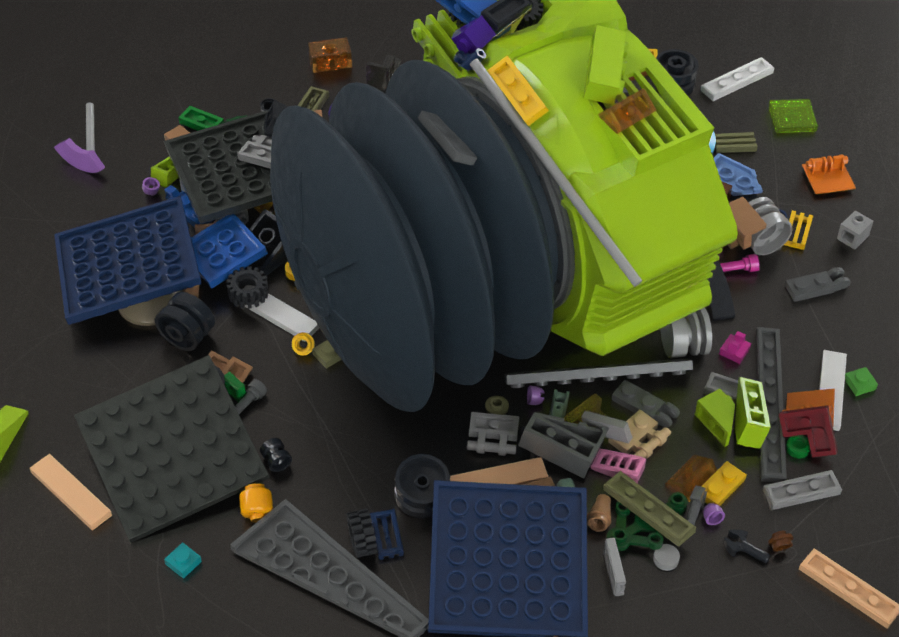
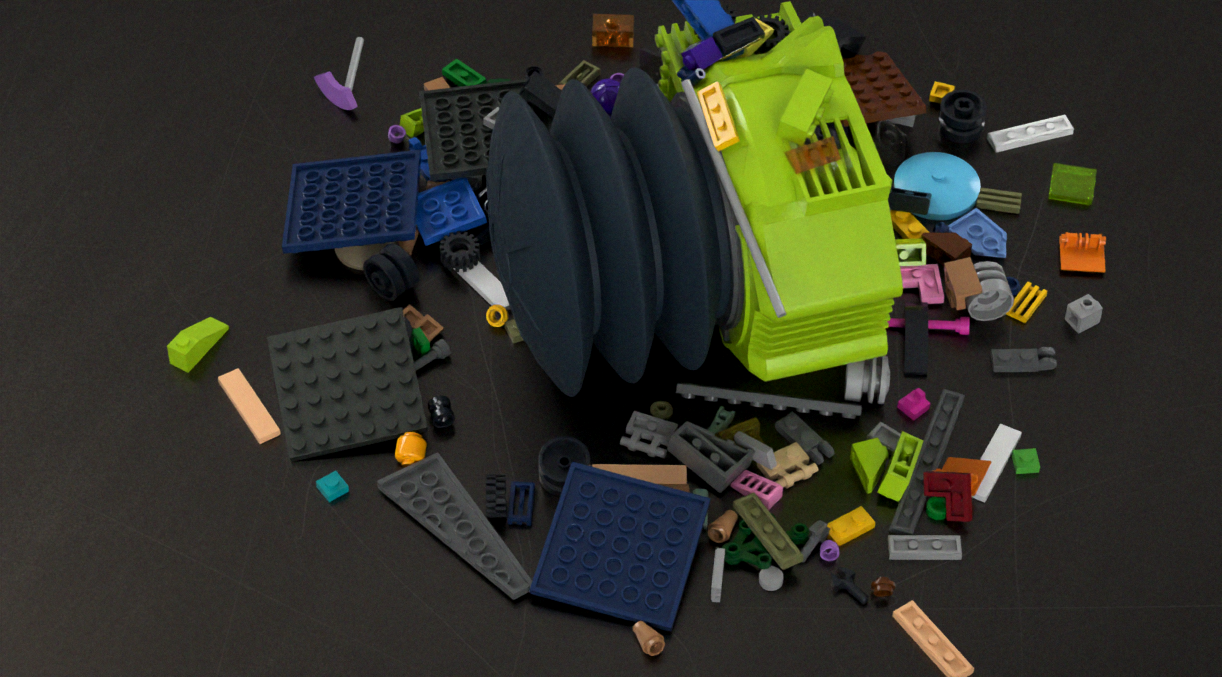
camera: 15 degrees right, 0 degrees up
dark grey tile [418,111,477,165] -> none
medium lavender hinge [527,386,545,405] -> none
clear orange slope [665,455,717,502] -> none

